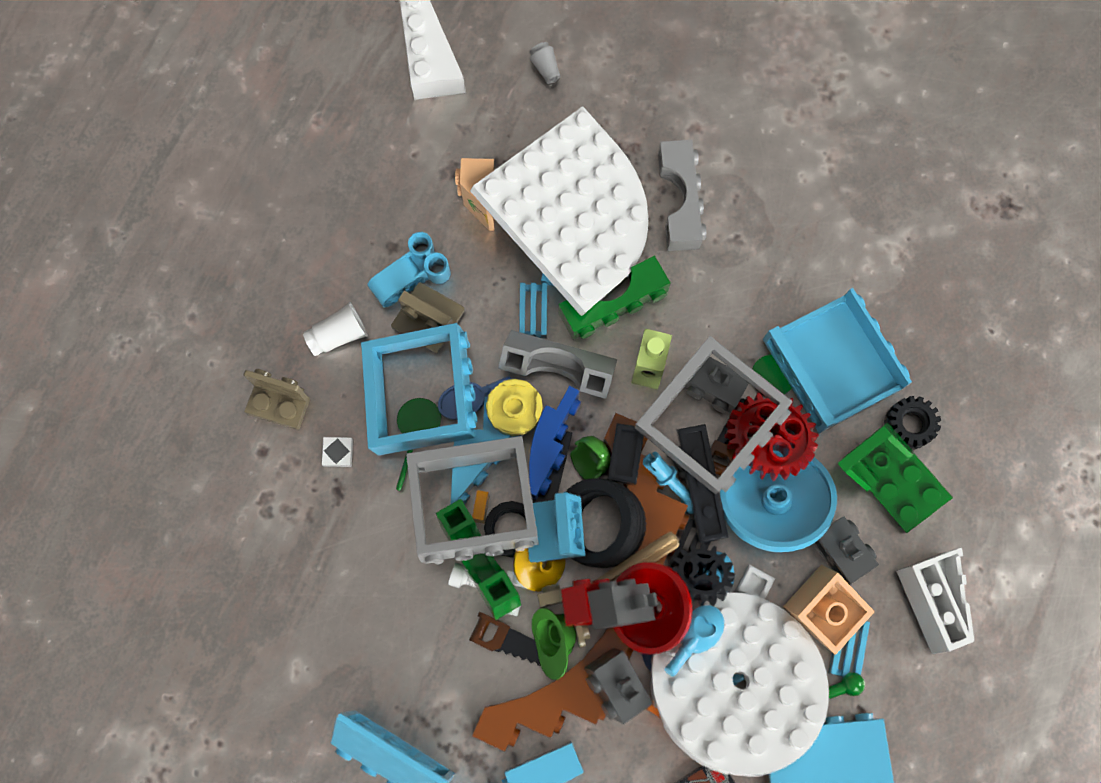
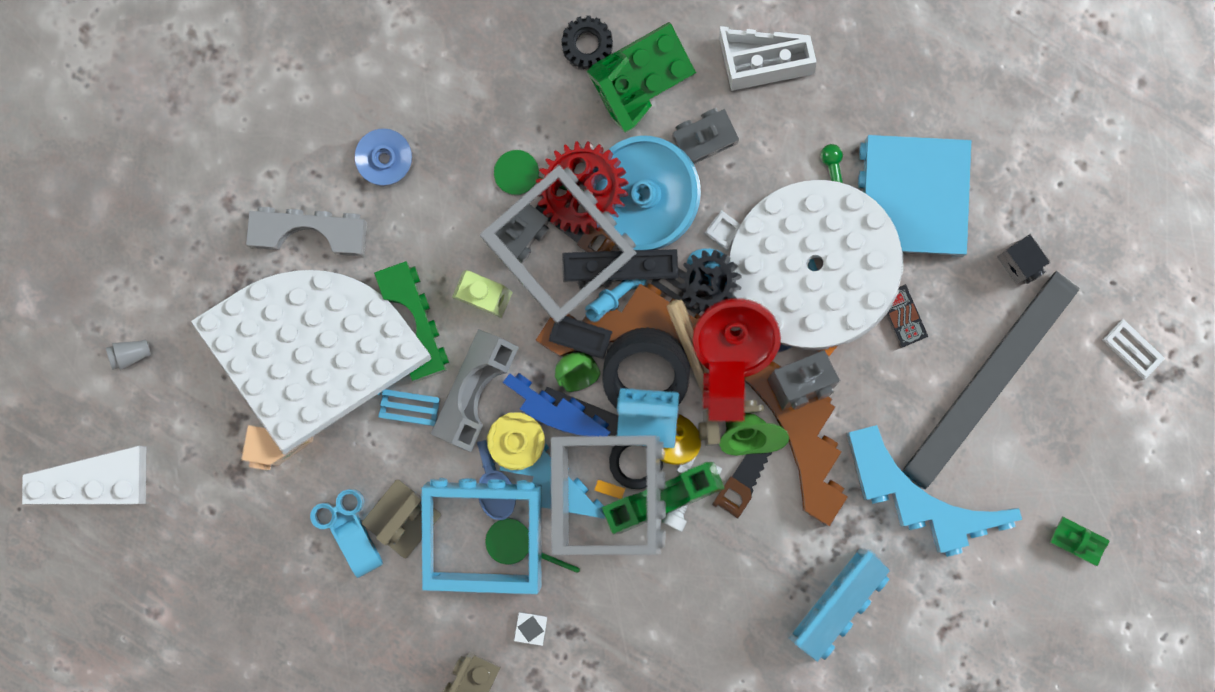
camera: 80 degrees left, 10 degrees up
white plant [303,302,368,356] -> none
dark grey brick [587,579,658,630] -> none
medium azure piece [664,605,724,677] -> none
medium azure panel [763,288,912,434] -> none
light nougat slope [783,565,875,655] -> none
medium azure tile [828,621,870,677] -> none
none -> medium blue dish [355,129,412,186]

